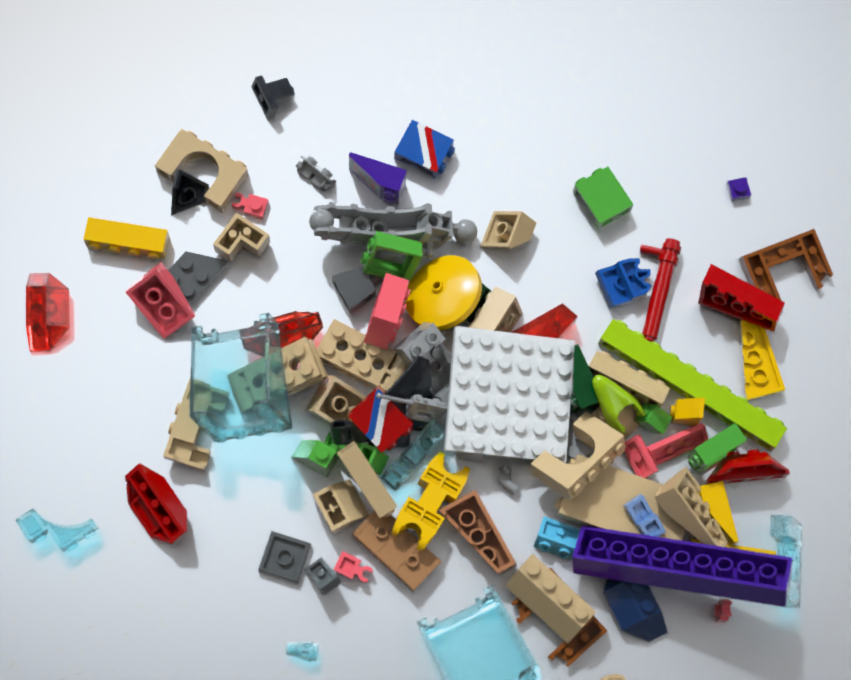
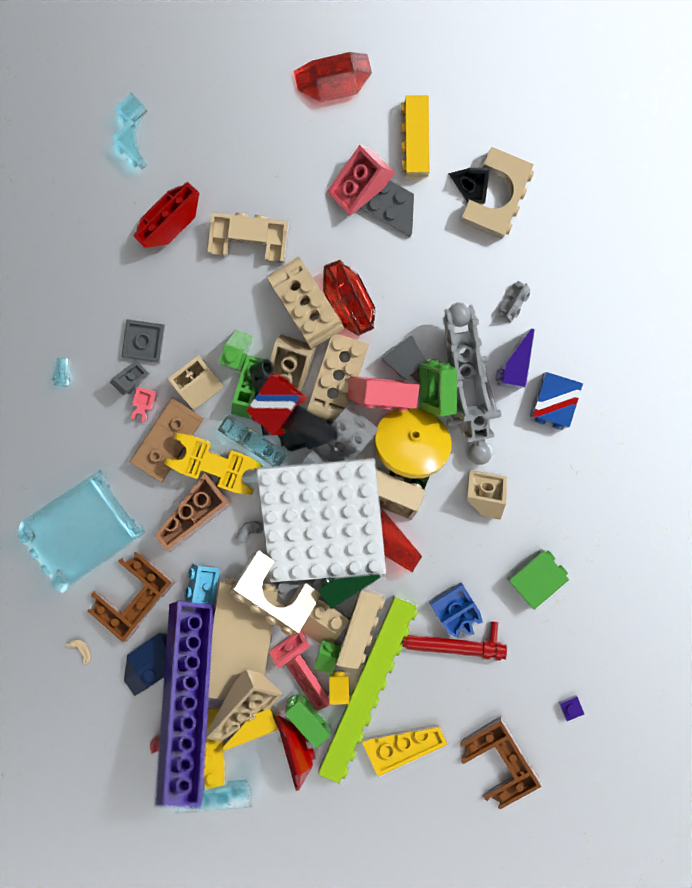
camera: 85 degrees right, 15 degrees up
clear light blue windscreen [189,312,292,443] -> none
tan brick [213,213,270,262] -> none
coral plate [231,193,269,220] -> none
black piece [251,75,295,119] -> none
tan brick [337,441,398,518] -> none
light grey piece [376,393,448,423] -> none
tan slope [505,554,596,643] -> none
lime animal [592,375,645,434] -> none
medium blue slope [623,494,666,537] -> none
red wedge [698,264,785,332] -> none

